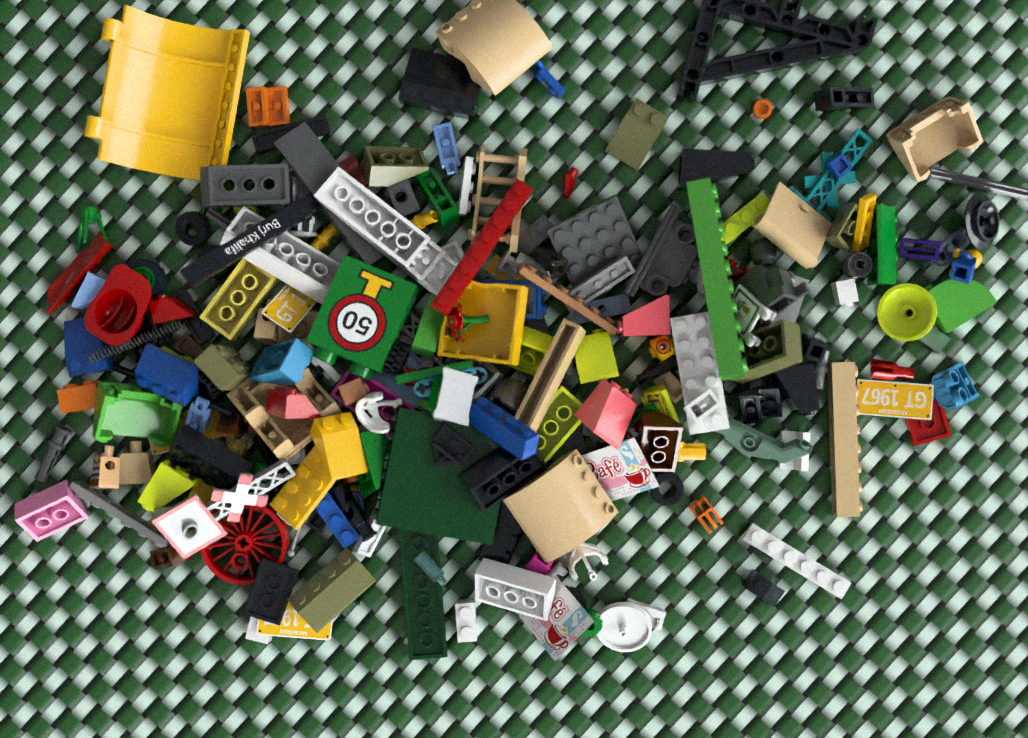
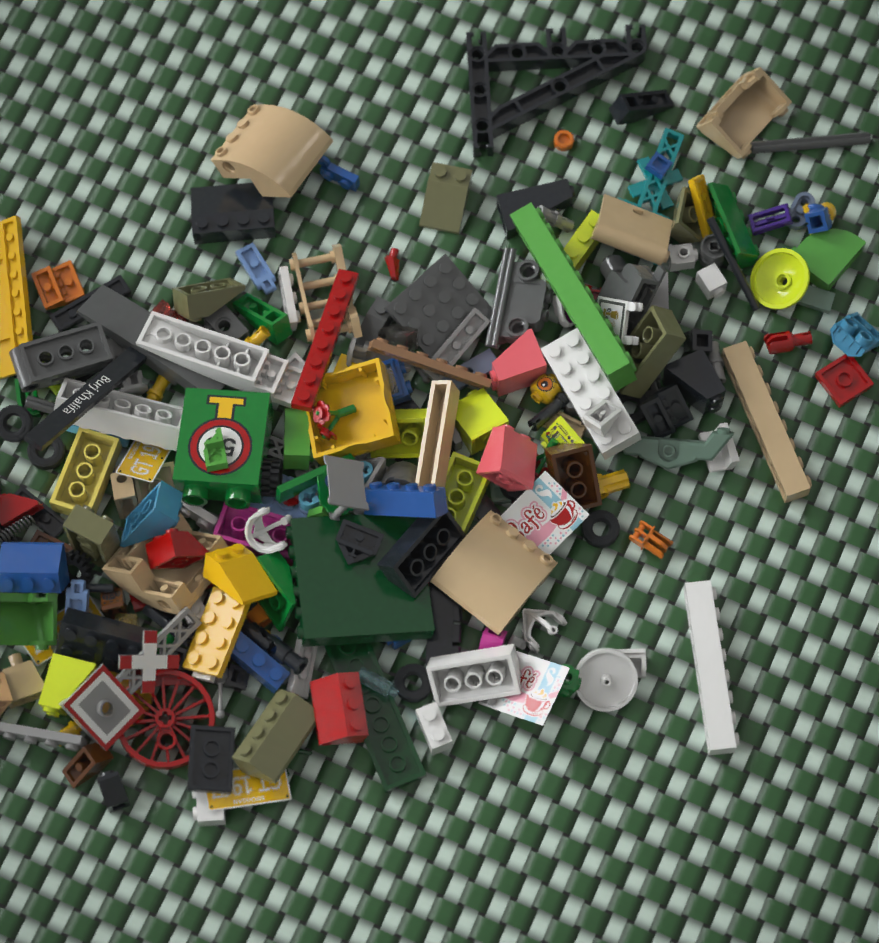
camera: 20 degrees left, 20 degrees down
nougat brick [338,378,370,407] -> none
white plate [742,522,851,599] -> none
black slope [742,569,785,607] -> none
yellow sticker [856,379,934,420] -> none
black piece [961,193,1000,250] -> none
none -> black slope [96,770,131,813]
none -> bright green slope [203,427,229,472]
none -> red slope [310,672,369,746]
none -> black tyre [394,663,432,703]
none -> light grey pin [537,205,574,233]
none -> white brick [667,243,698,272]
none -> white brick [683,580,740,756]
none -> black piece [707,216,760,311]

